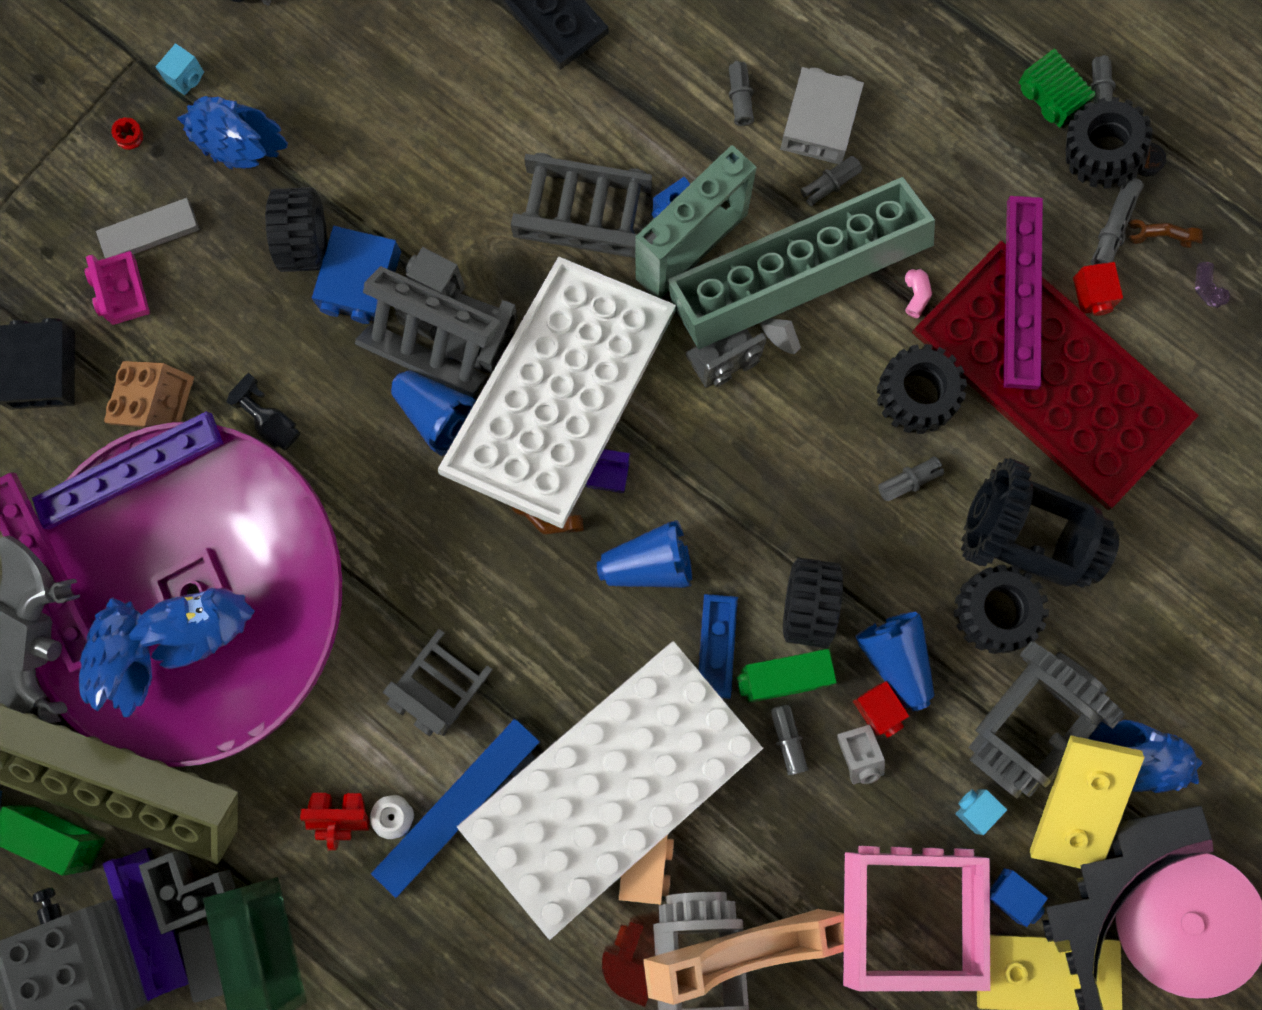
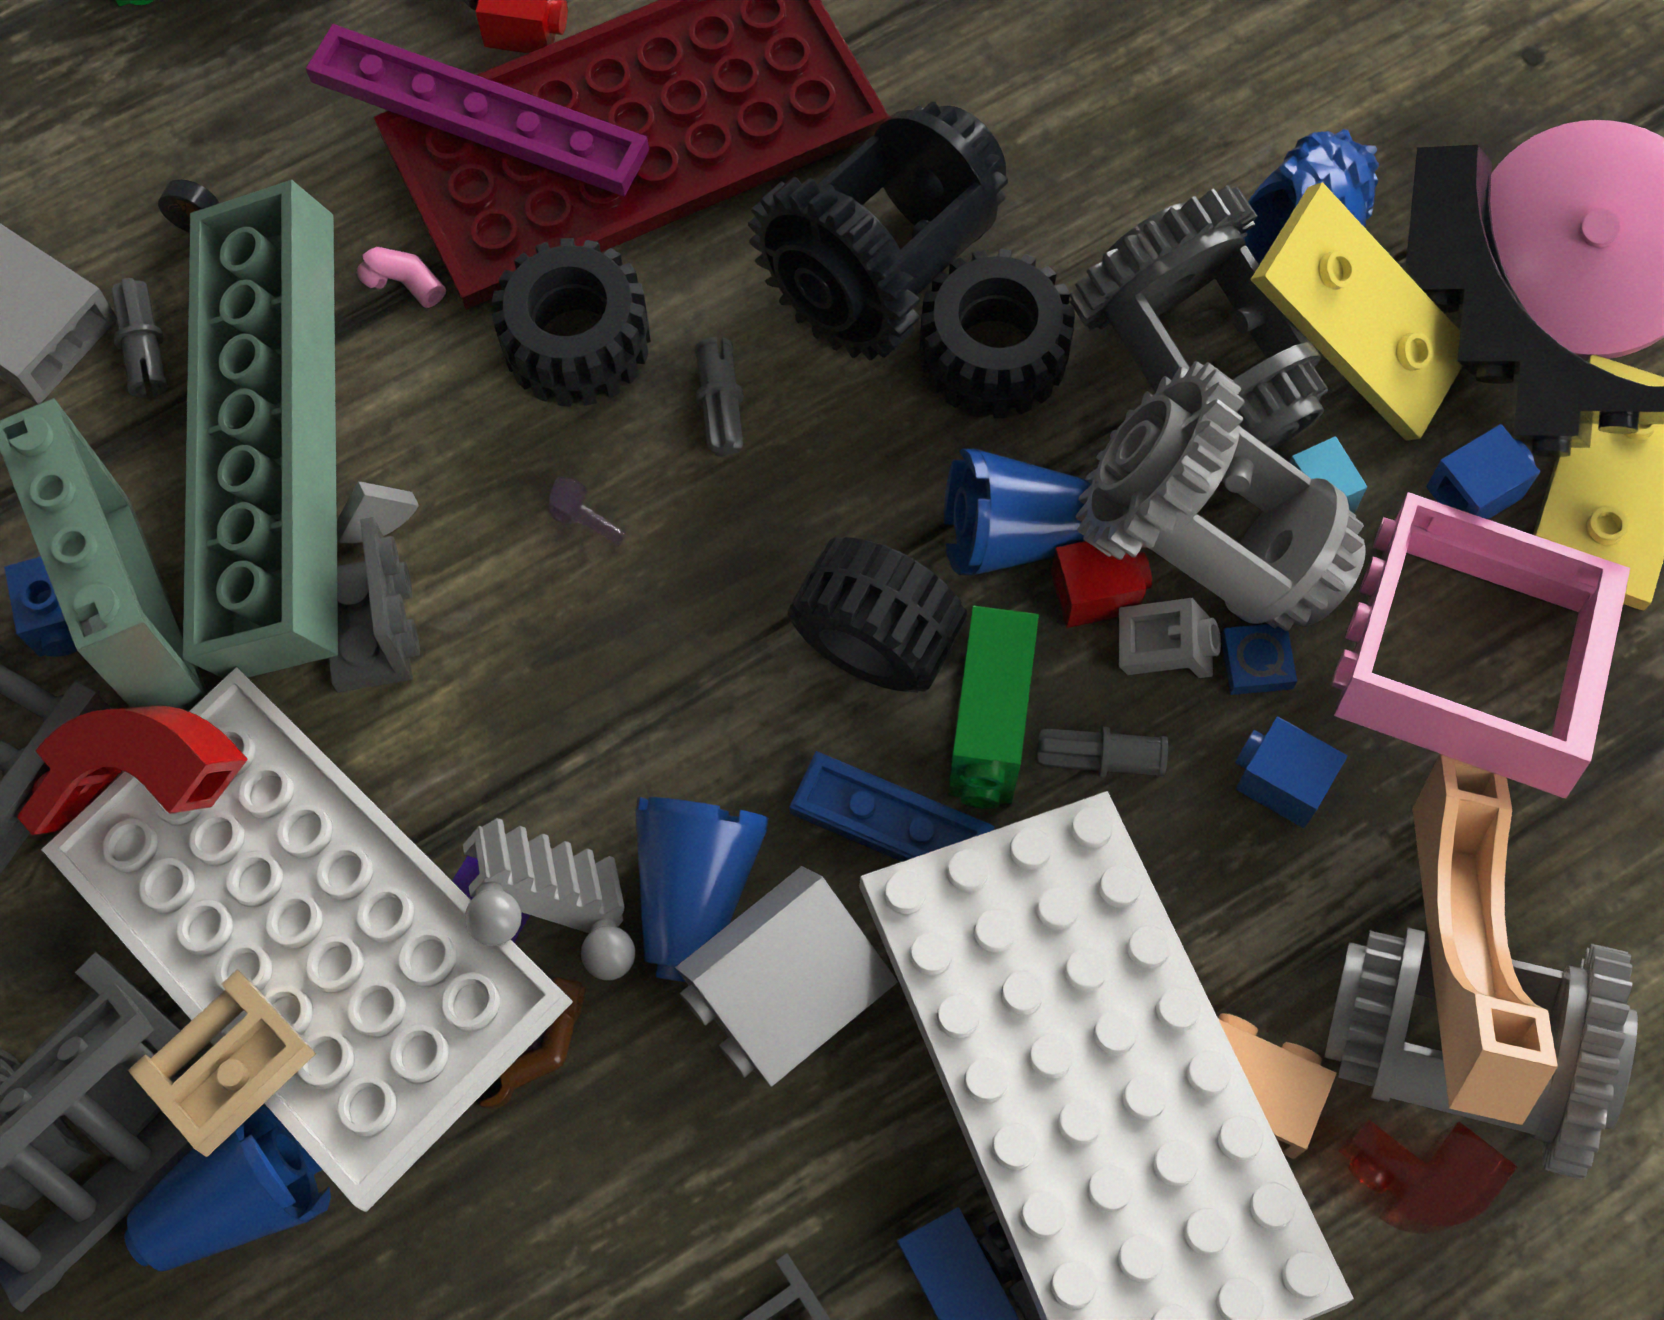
camera: 70 degrees left, 10 degrees down
none -> red arch [17,705,248,835]
none -> tan plate [128,969,316,1157]
none -> black tile [158,179,219,233]
none -> light grey gear [463,818,635,980]
none -> clear purple hand [549,477,627,546]
none -> light grey brick [675,866,898,1087]
none -> light grey piece [1076,361,1366,631]
none -> blue tile [1221,624,1297,695]
none -> blue brick [1235,716,1348,828]

